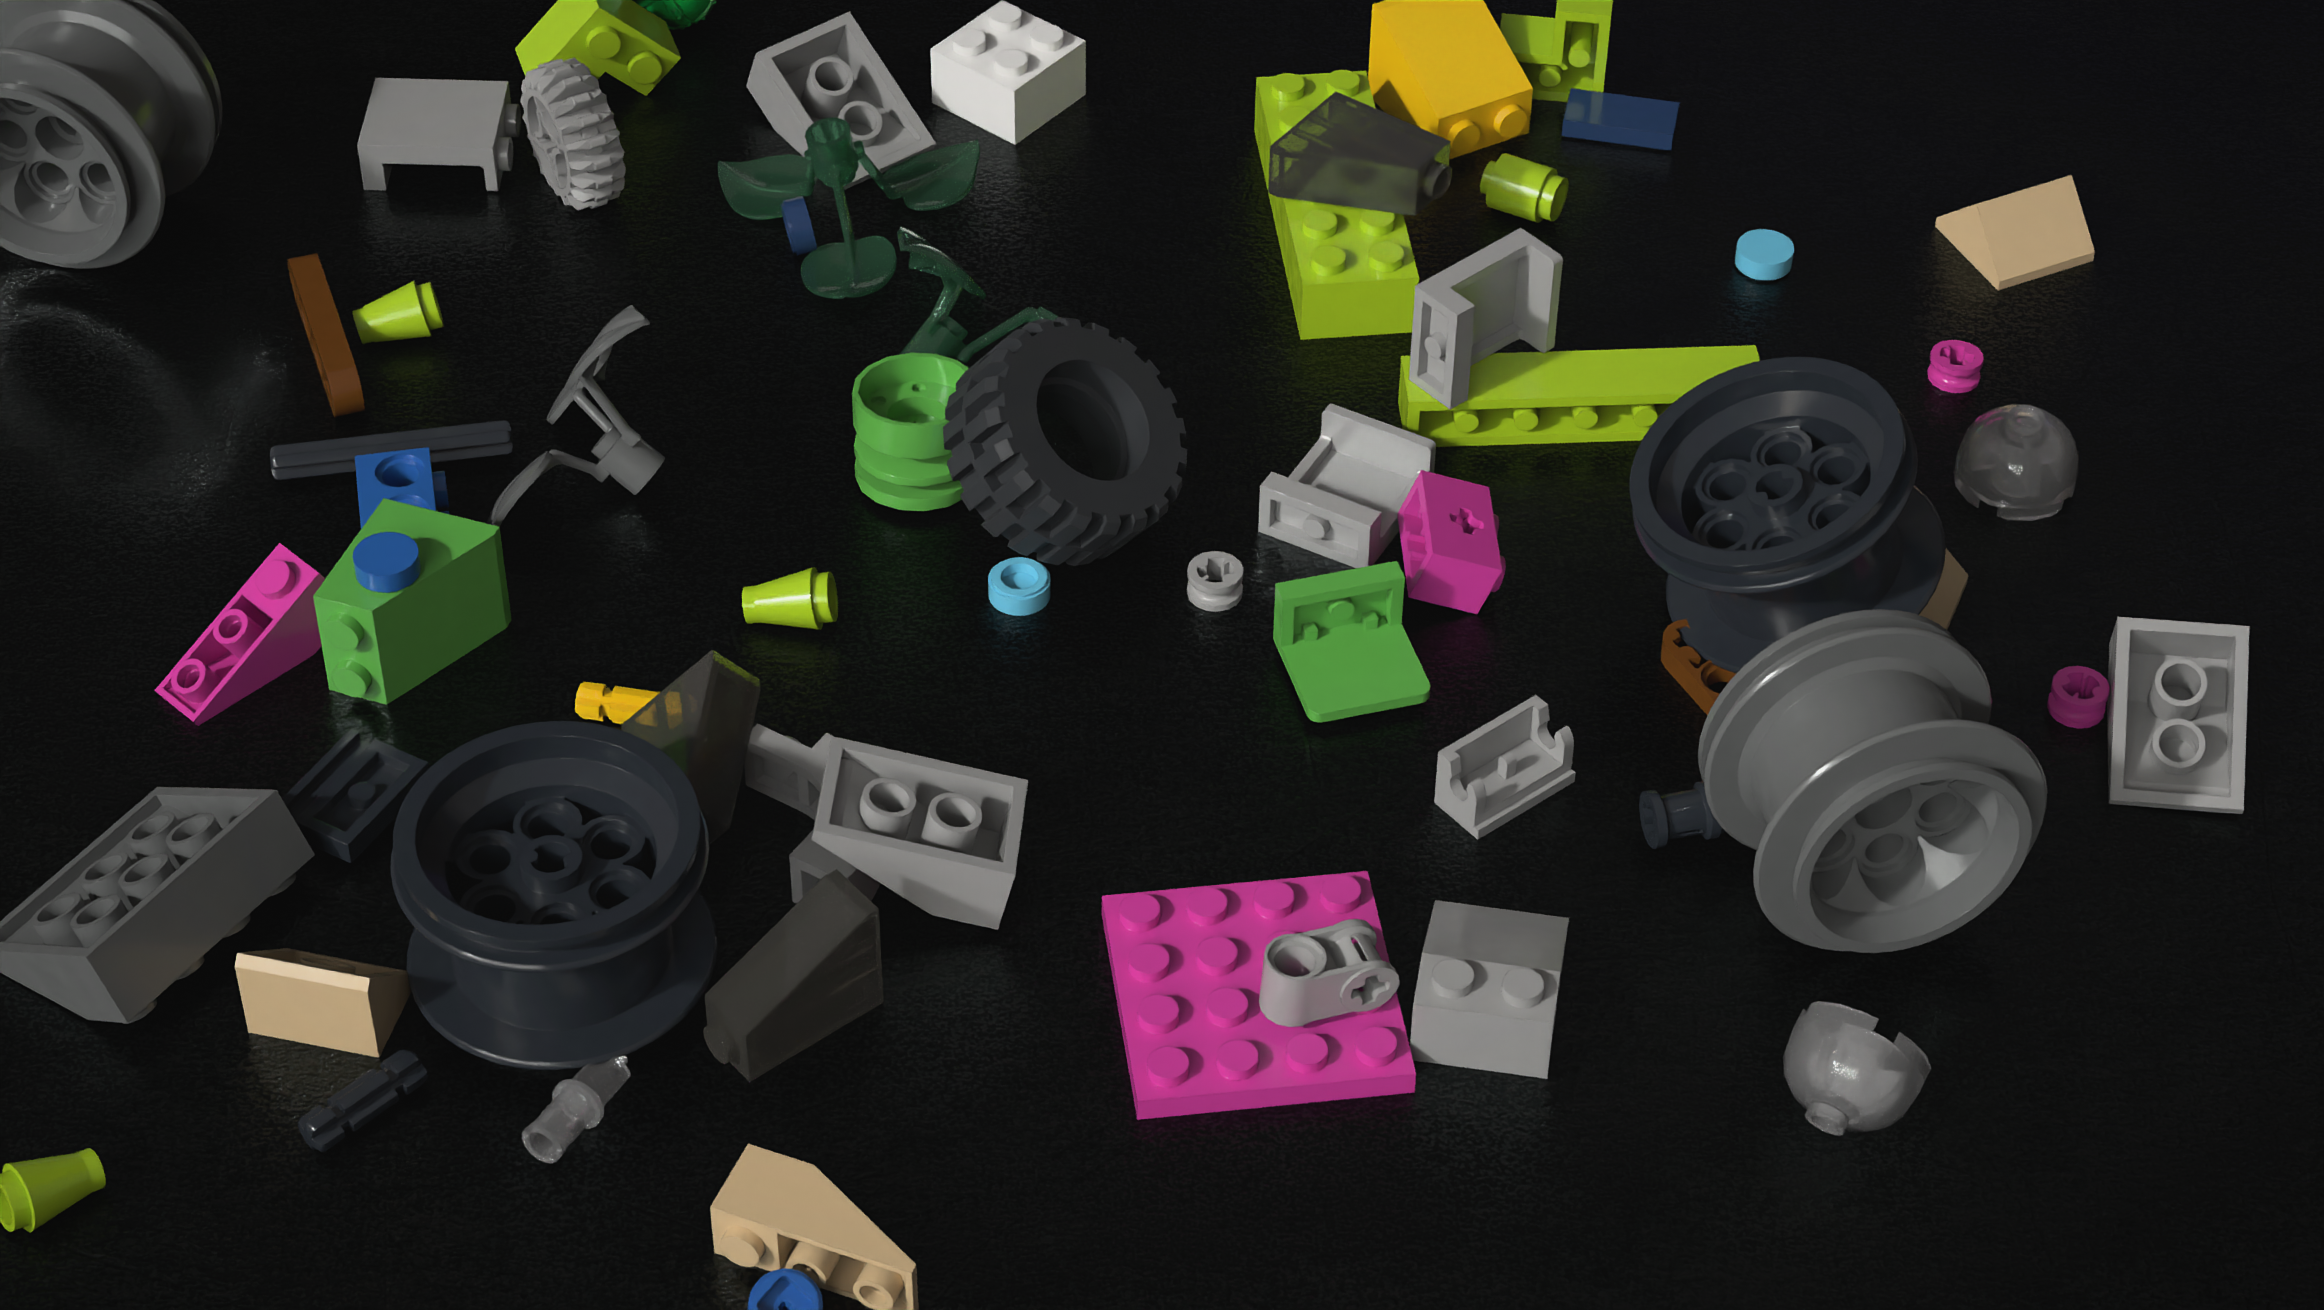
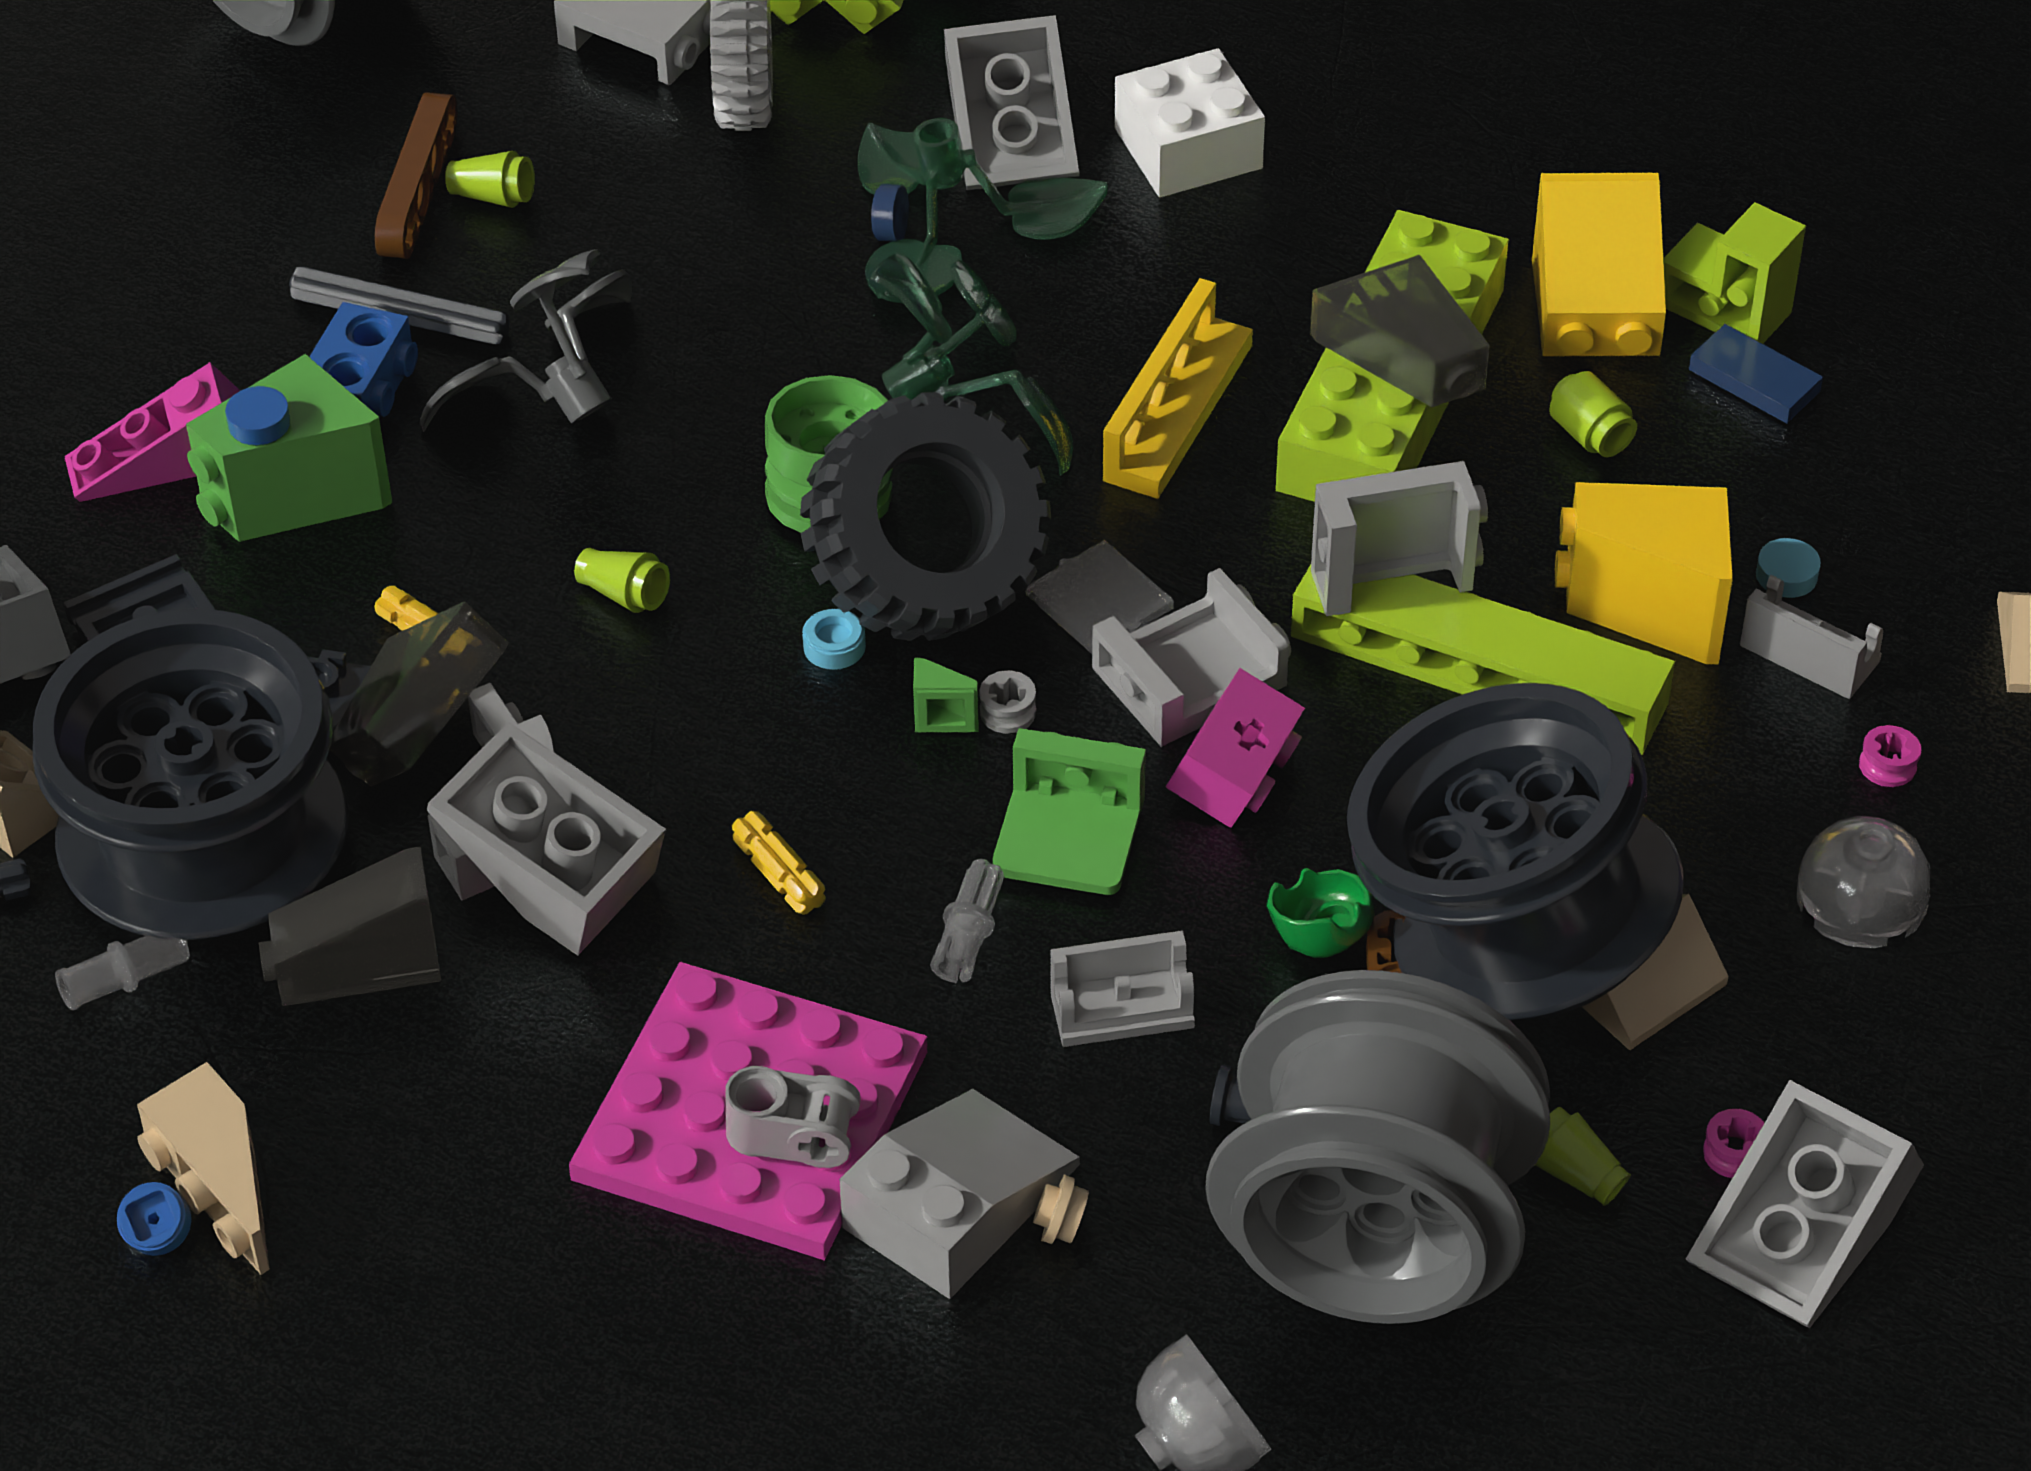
camera: 30 degrees right, 5 degrees up
none -> yellow axle [732,811,826,915]
none -> bright green slope [913,658,979,732]
none -> clear axle [930,859,1004,983]
none -> clear piece [1026,540,1173,653]
none -> tan plate [1033,1175,1089,1244]
none -> yellow fence [1103,278,1253,499]
none -> green hair [1267,868,1375,958]
none -> yellow slope [1555,482,1732,665]
none -> light grey hinge [1740,575,1883,699]

